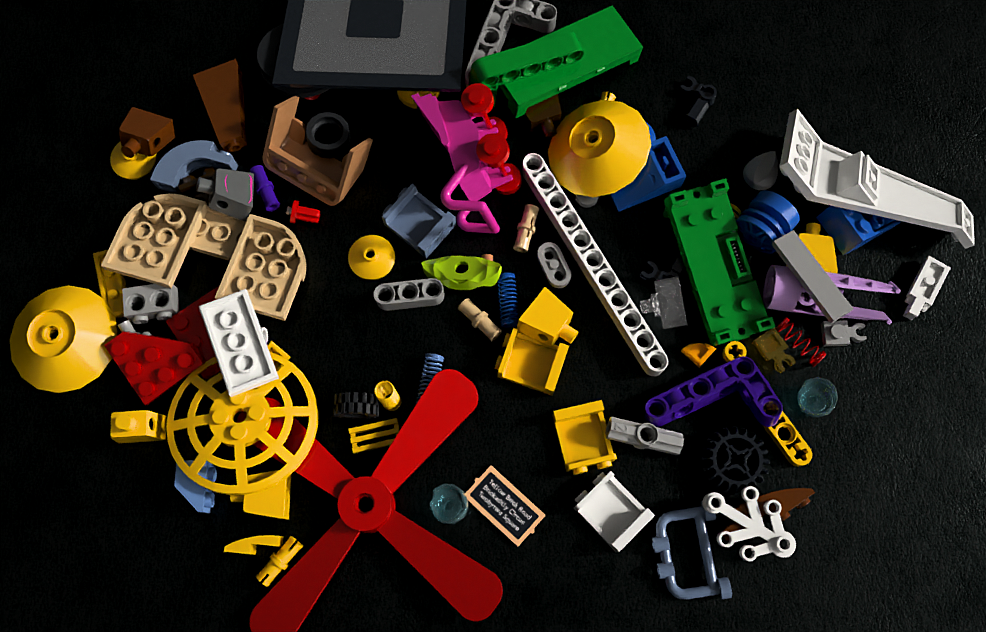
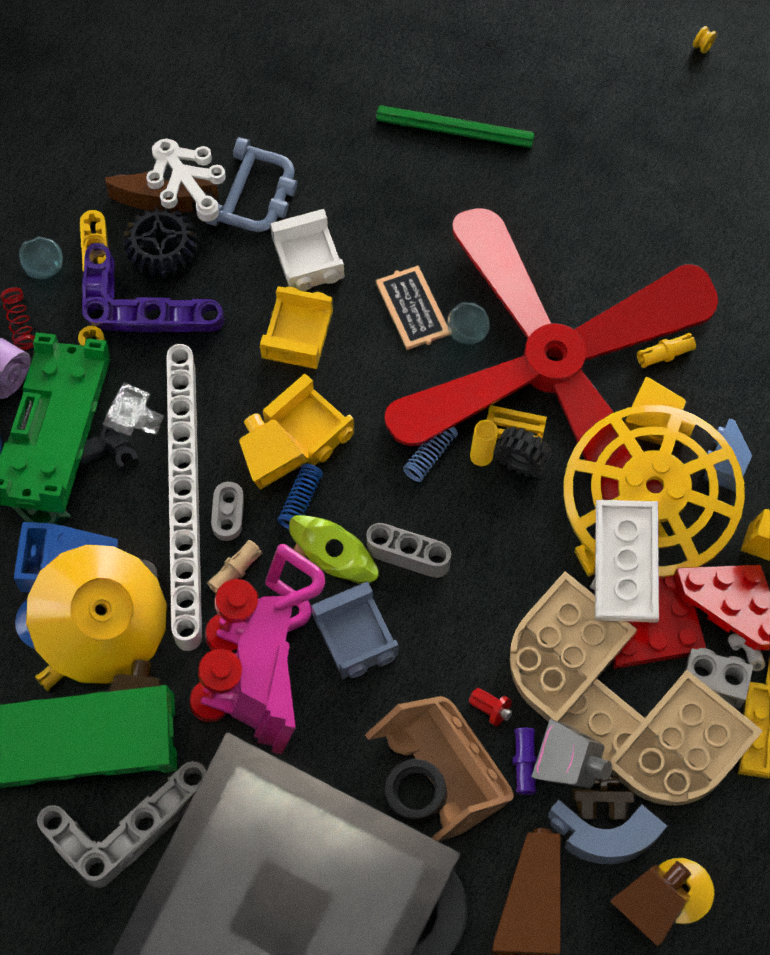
camera: 155 degrees left, 10 degrees down
yellow slope [224,535,283,555] -> none
yellow dish [348,235,395,280] -> none
tan pin [458,298,502,342] -> none
green beam [469,32,584,111] -> none
light grey piece [605,417,684,455] -> none
light orange tile [681,343,716,367] -> none
clear yellow plate [752,328,795,373] -> none

